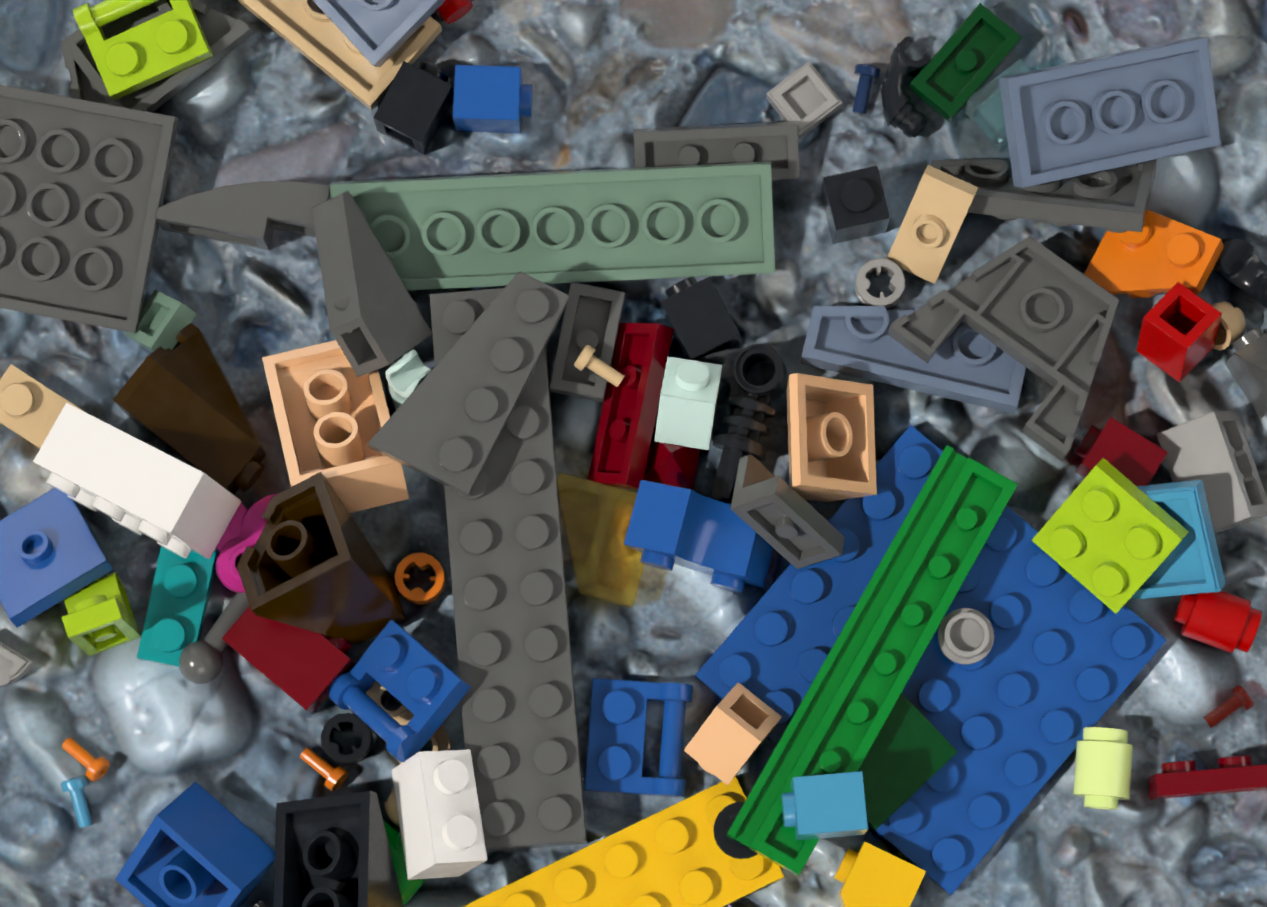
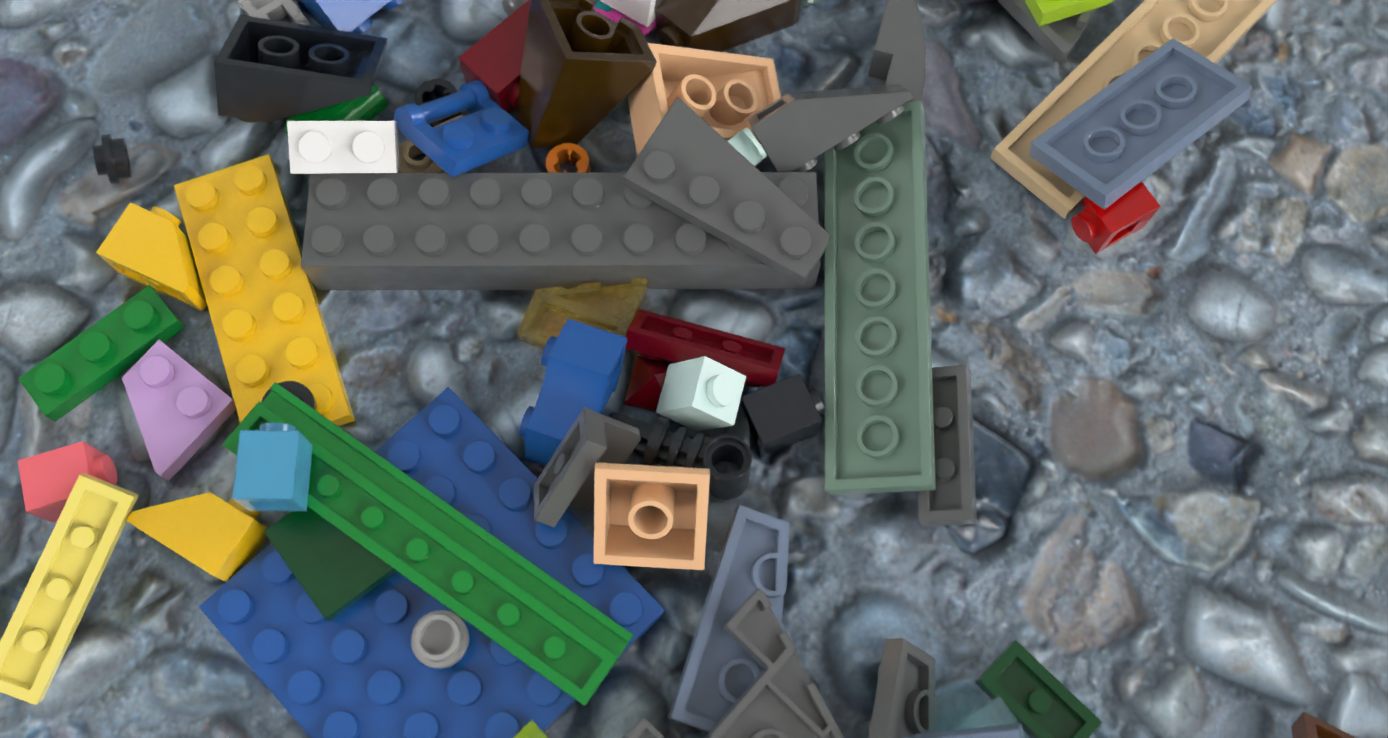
camera: 90 degrees right, 10 degrees down
orange piece [300,747,349,792] -> none
black brick [373,61,454,155] -> none
blue brick [453,65,533,133] -> none
dark grey plate [549,282,625,402] -> none
tan piece [574,345,624,387] -> none
blue plate [585,678,693,797] -> none
light nougat brick [684,682,782,786] -> none
light grey tile [766,61,842,139] -> none
black brick [821,166,890,244] -> none
dark blue piece [852,64,881,114] -> none
light grey bush [855,258,905,310] -> none
black piece [880,36,931,138] -> none
tan plate [886,165,978,284] -> none

